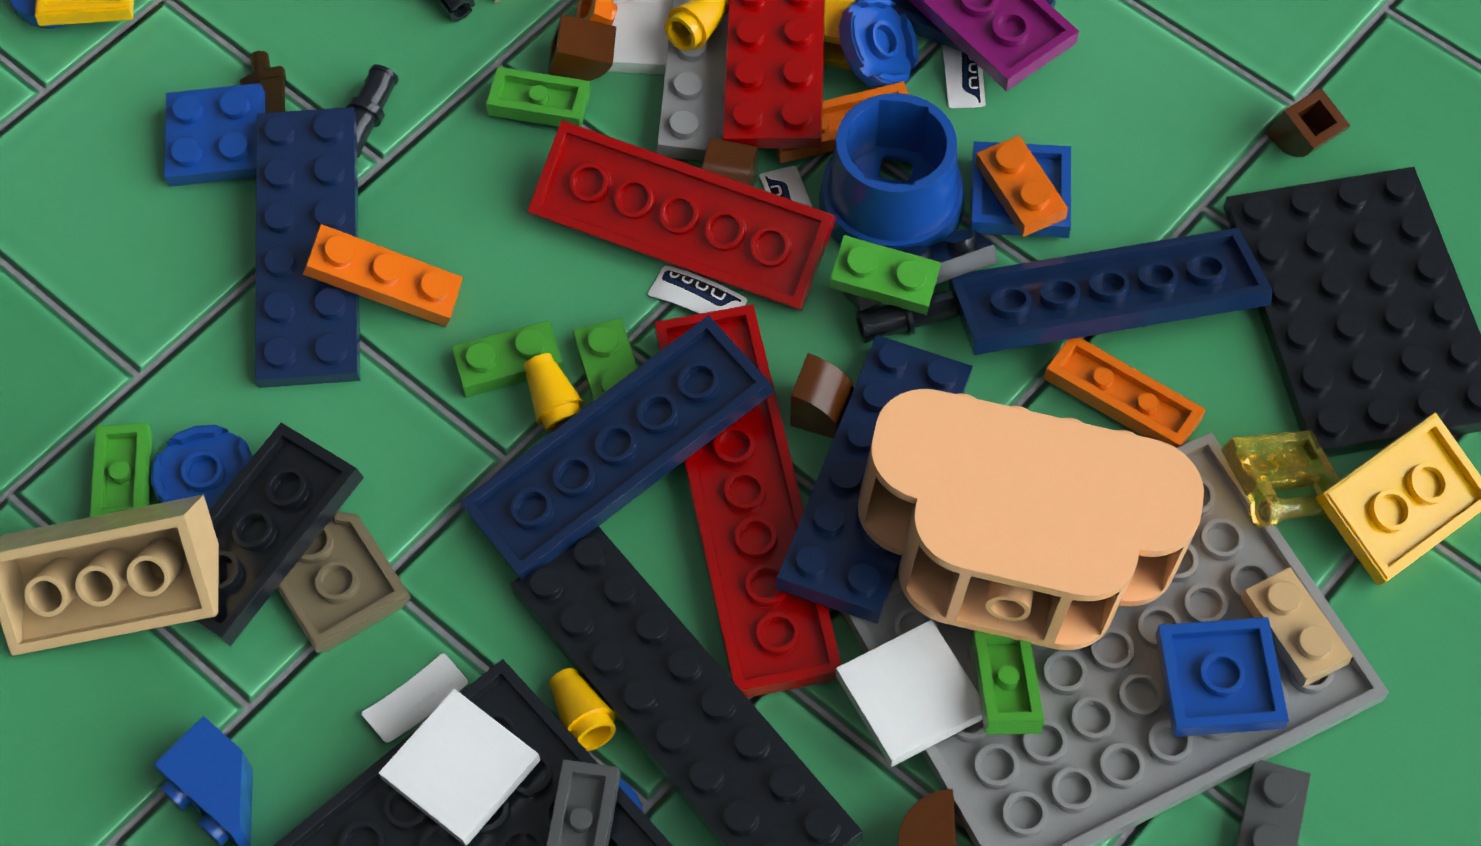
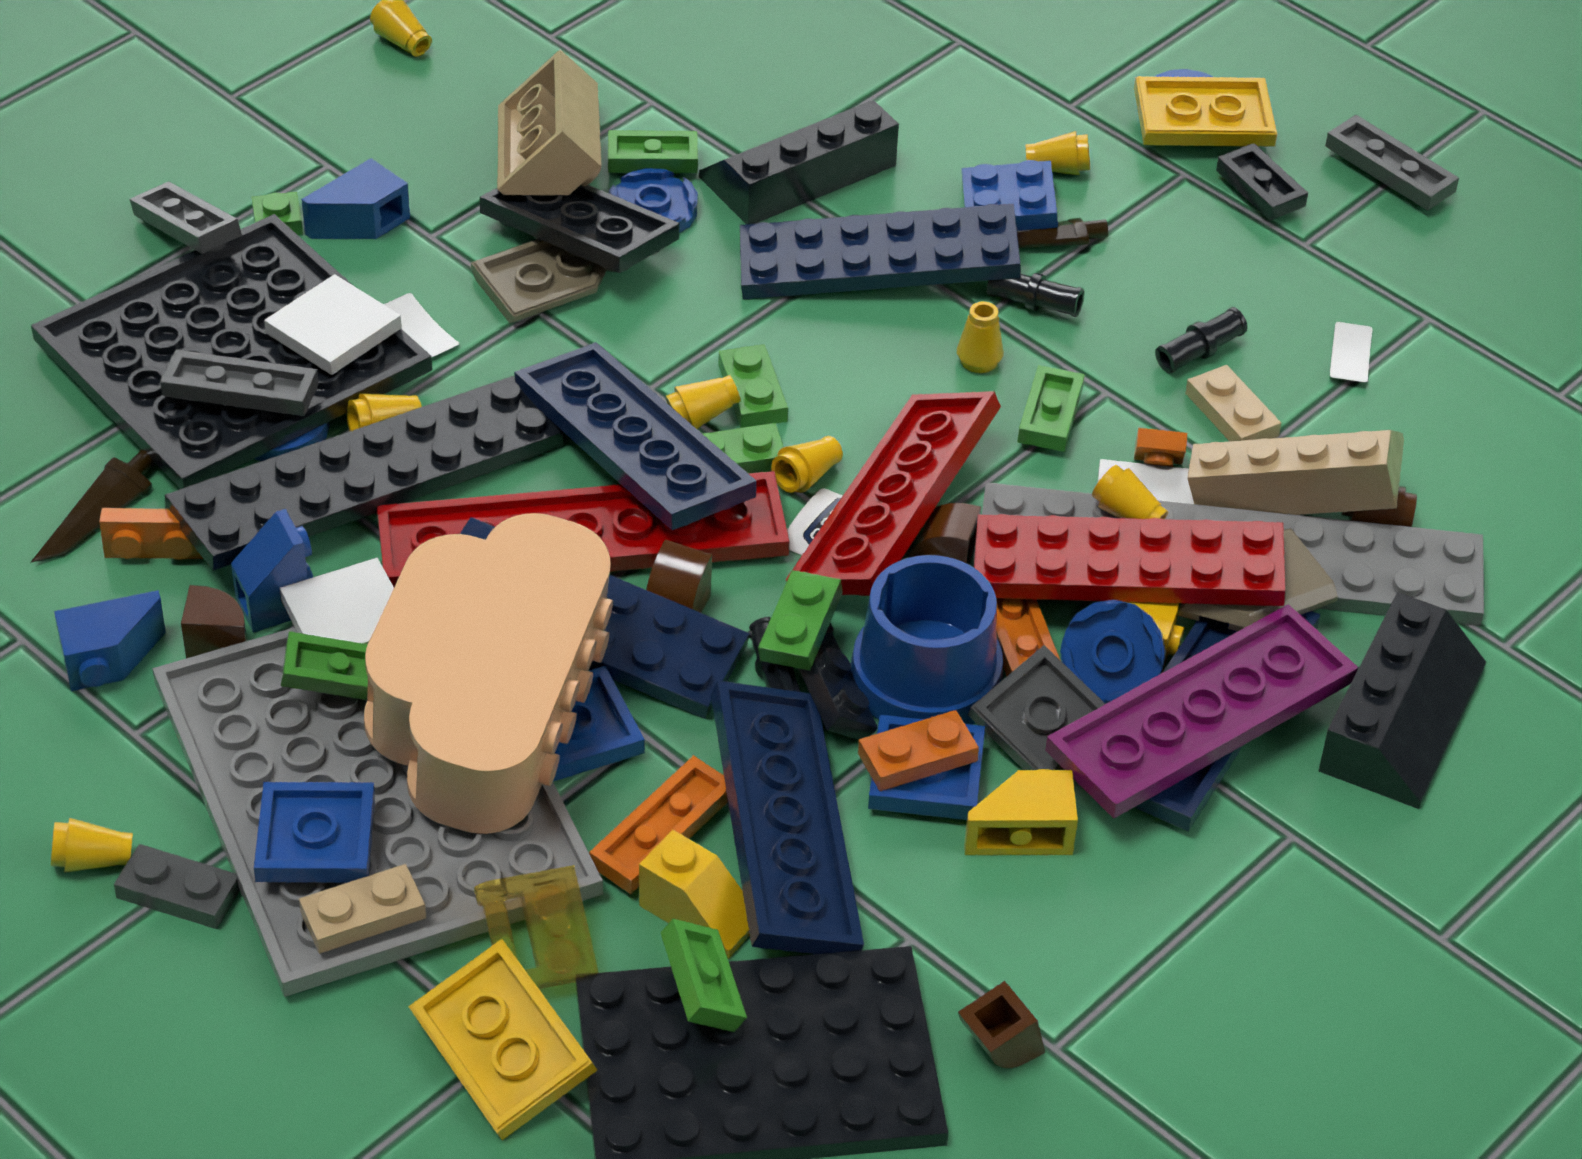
camera: 90 degrees right, 15 degrees down
orange plate [302,224,463,327] -> none
reddish brown brick [547,14,616,81] -> none
none -> blue slope [231,509,313,633]
none -> yellow slope [639,830,750,959]
none -> bright green plate [660,918,747,1032]
none -> black slope [699,100,899,224]
none -> yellow cone [771,436,843,493]
none -> yellow cone [957,301,1004,373]
none -> yellow slope [964,769,1078,855]
none -> dark grey plate [968,645,1105,770]
none -> yellow cone [1025,131,1090,175]

